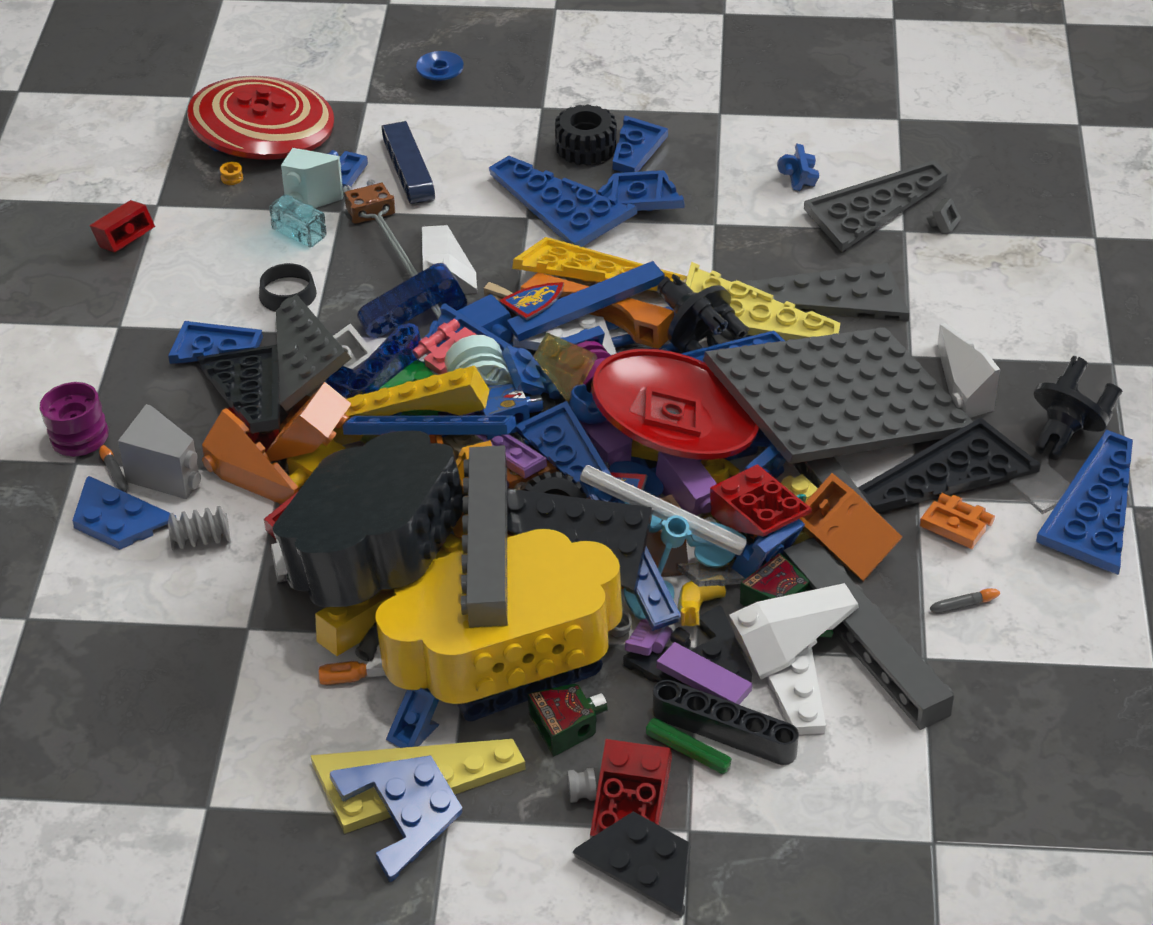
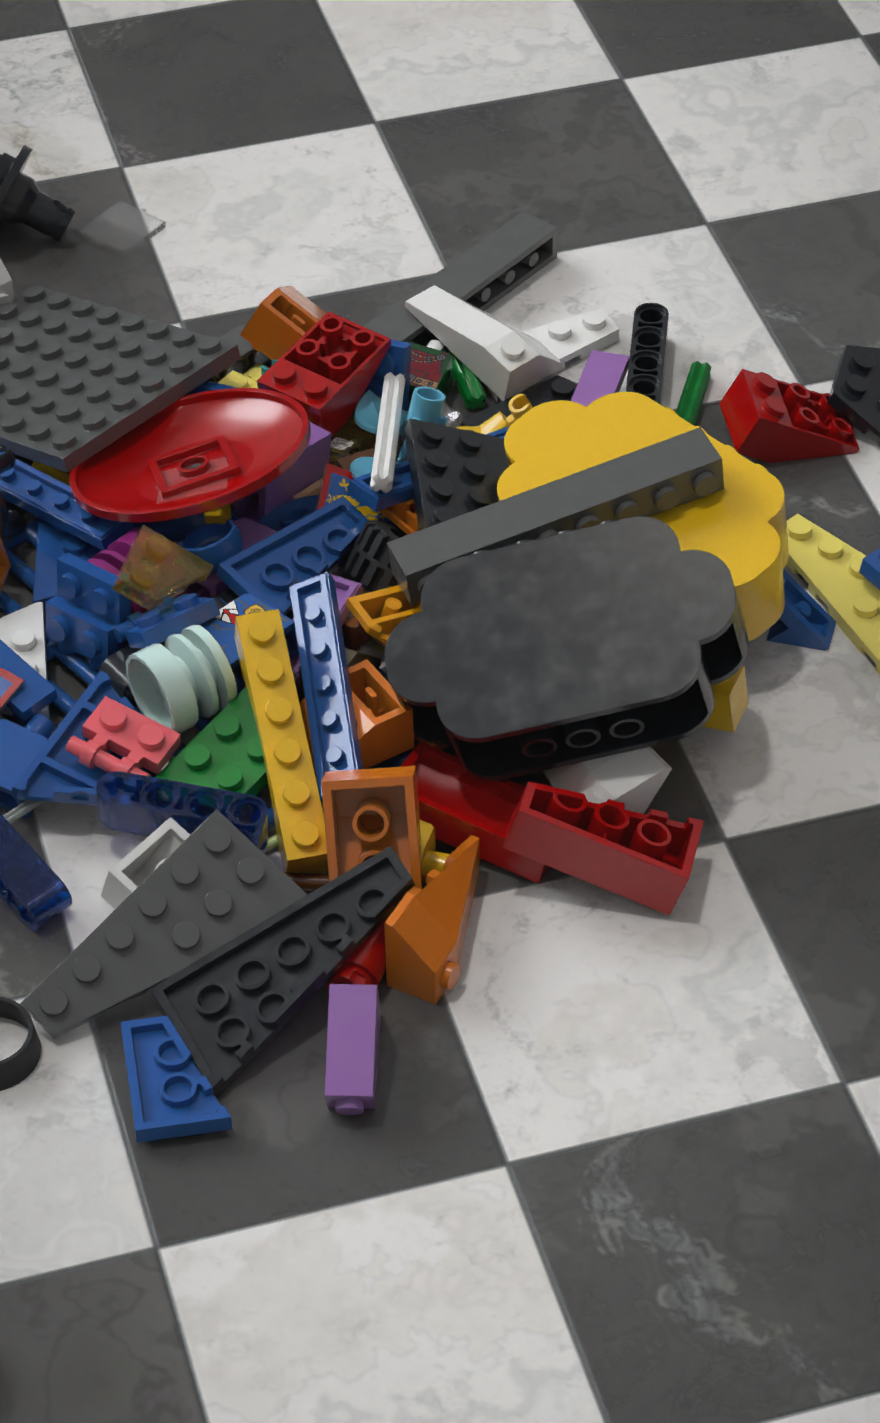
camera: 110 degrees left, 0 degrees up
magenta wheel [39,382,109,457] -> none
blue wing [72,476,177,550] -> none
dark grey piece [99,445,128,492] -> none
light grey slope [118,404,201,499] -> none
light grey piece [168,506,231,550] -> none
orange piece [319,661,367,685] -> none
light grey wheel [567,768,597,803] -> none
black wing [858,417,1041,513] -> none
orange plate [920,493,995,549] -> none
dark grey piece [930,588,1000,613] -> none
blue wing [1036,430,1133,575] -> none
none -> medium lavender slope [325,984,381,1115]
none -> red wedge [502,781,704,915]

